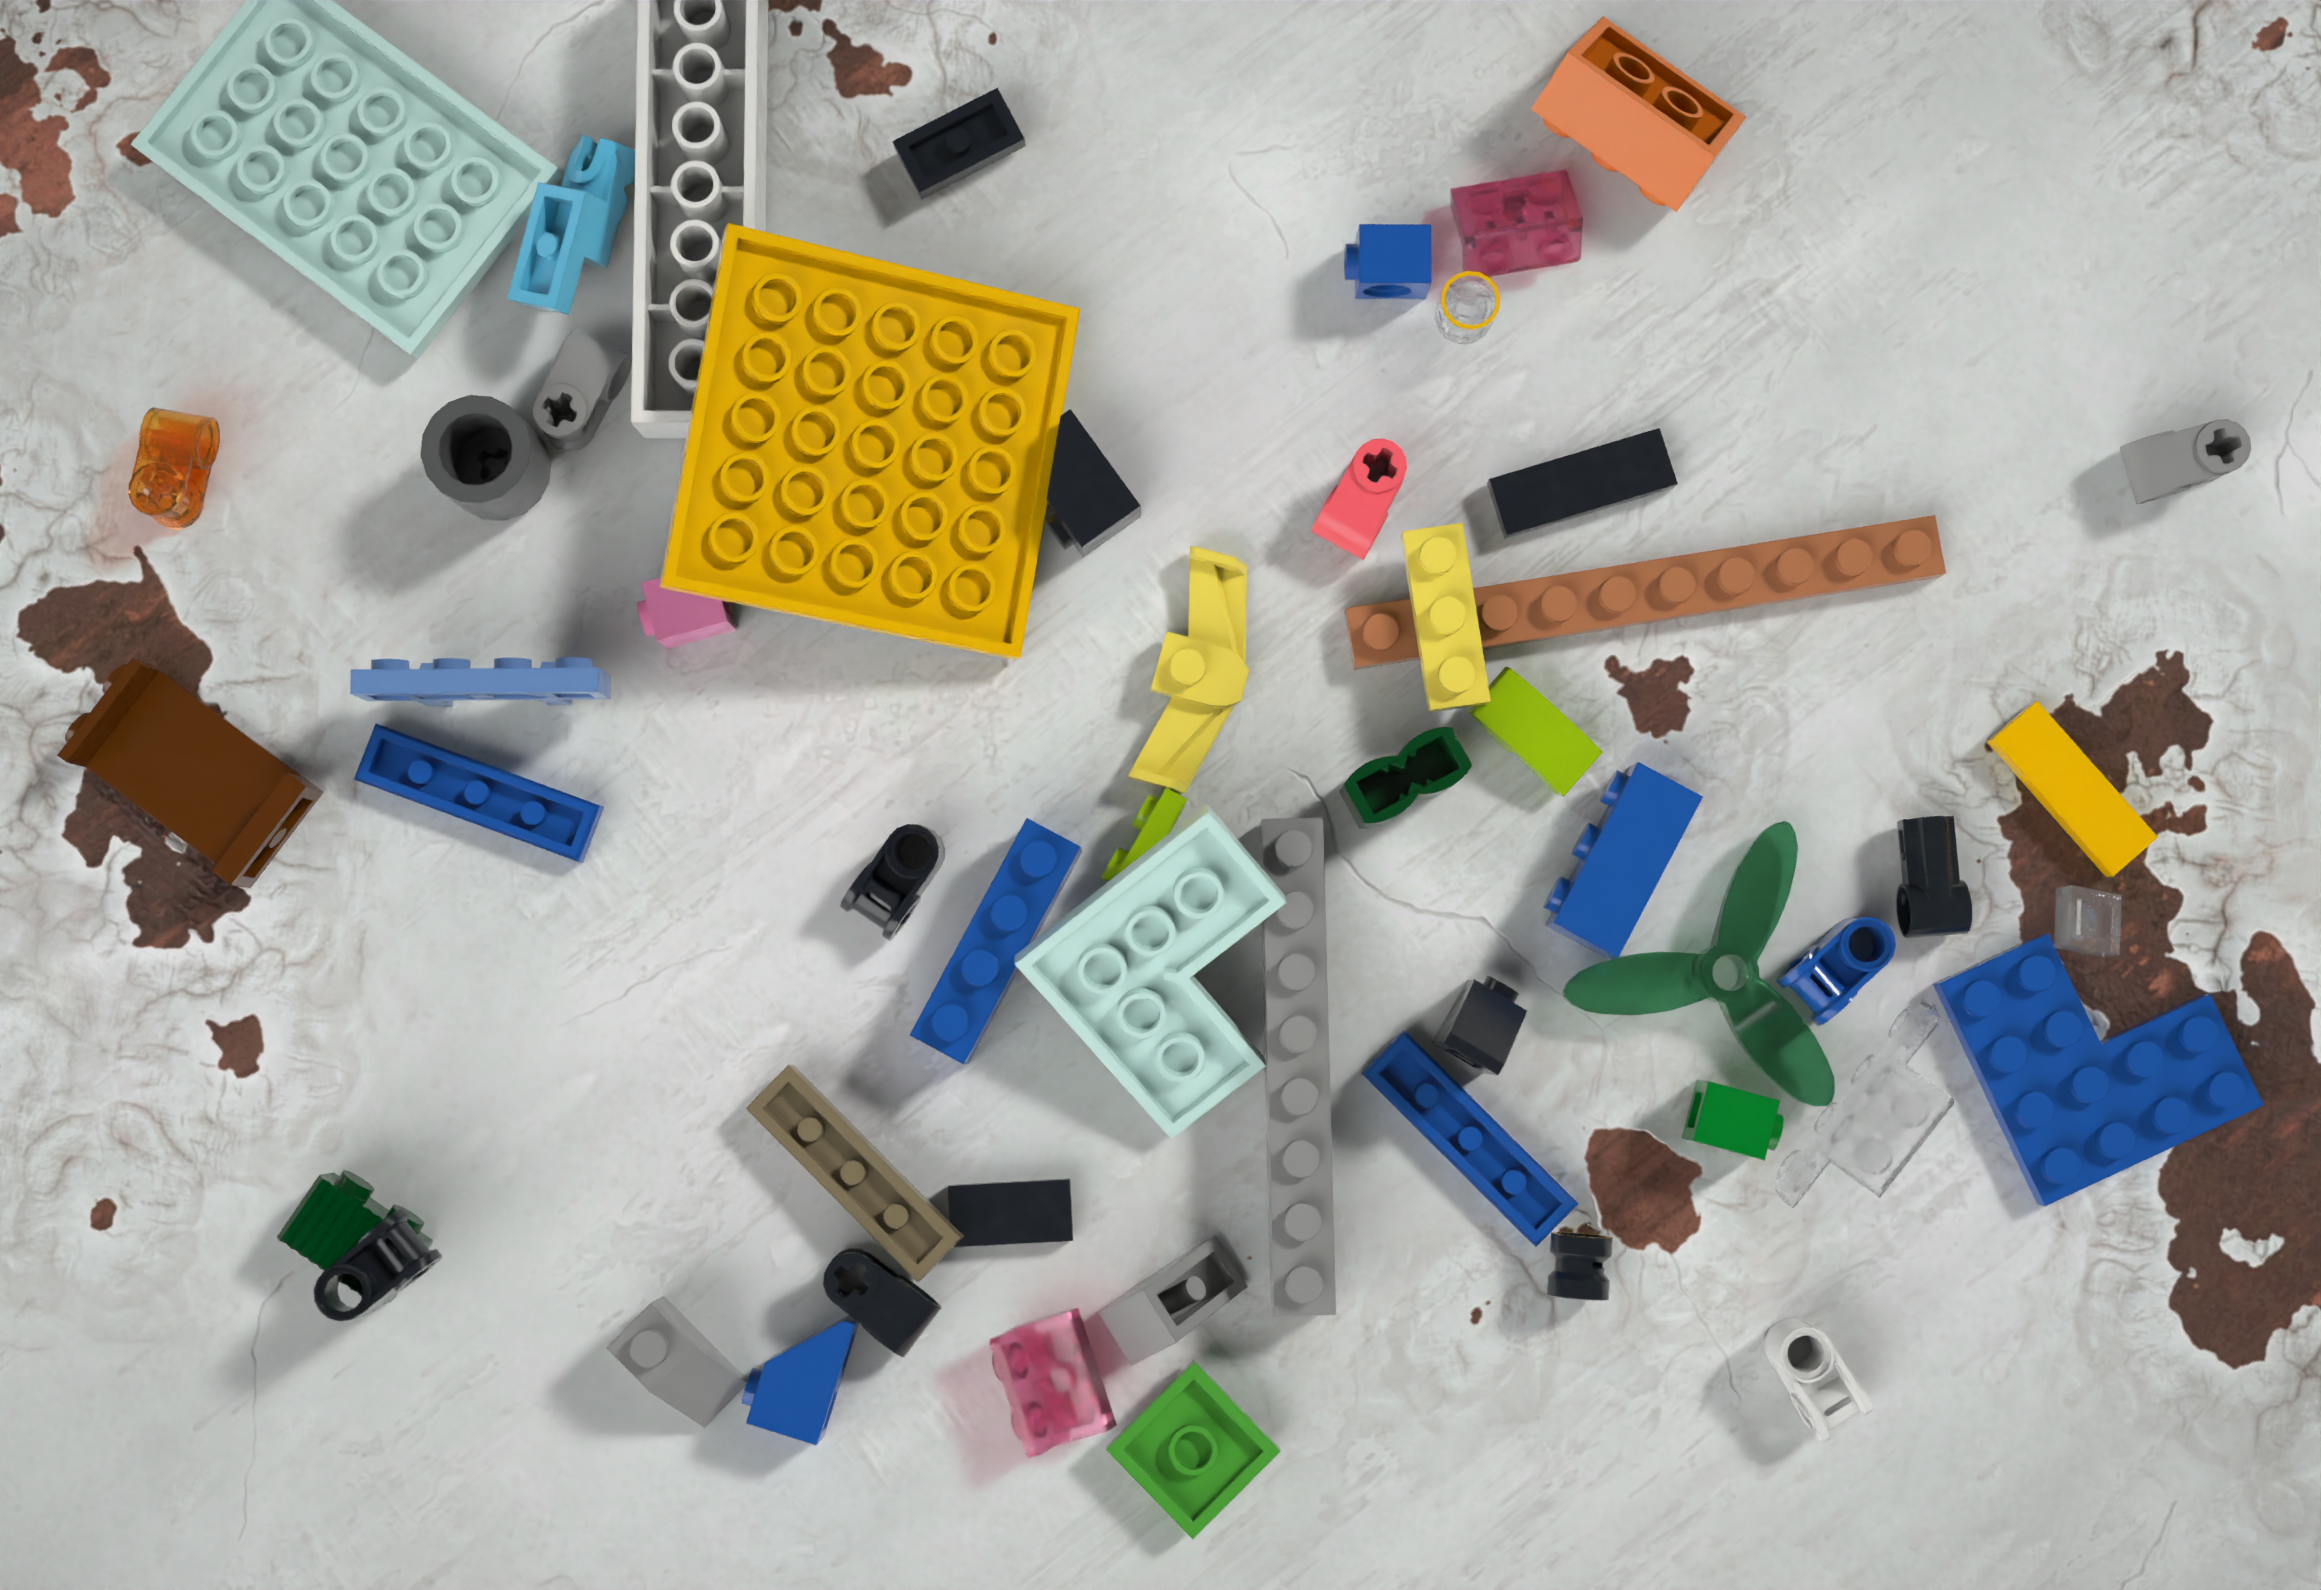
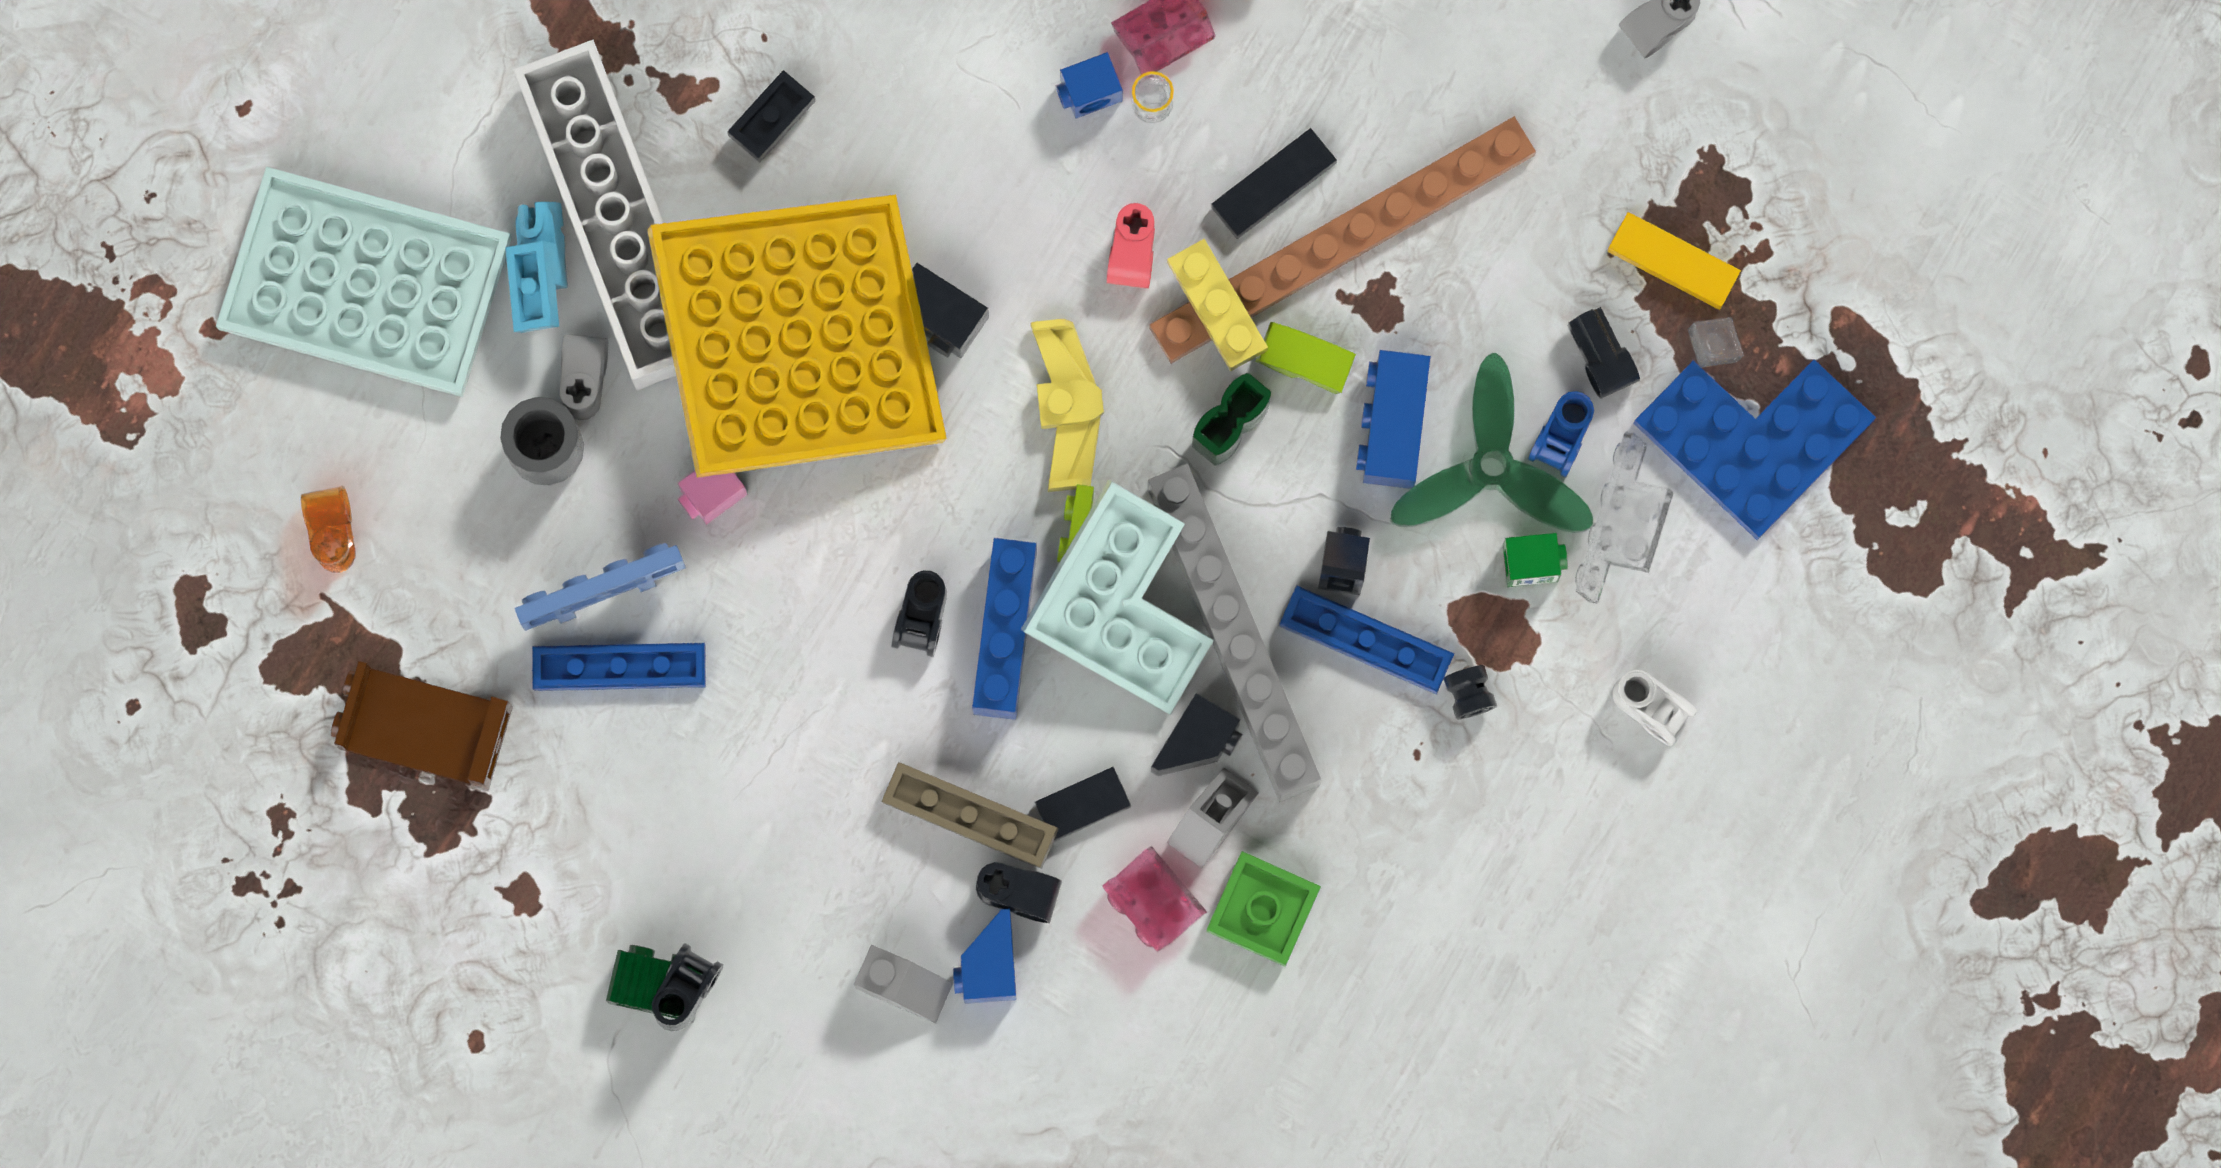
camera: 20 degrees left, 5 degrees down
none -> black slope [1151,693,1243,776]

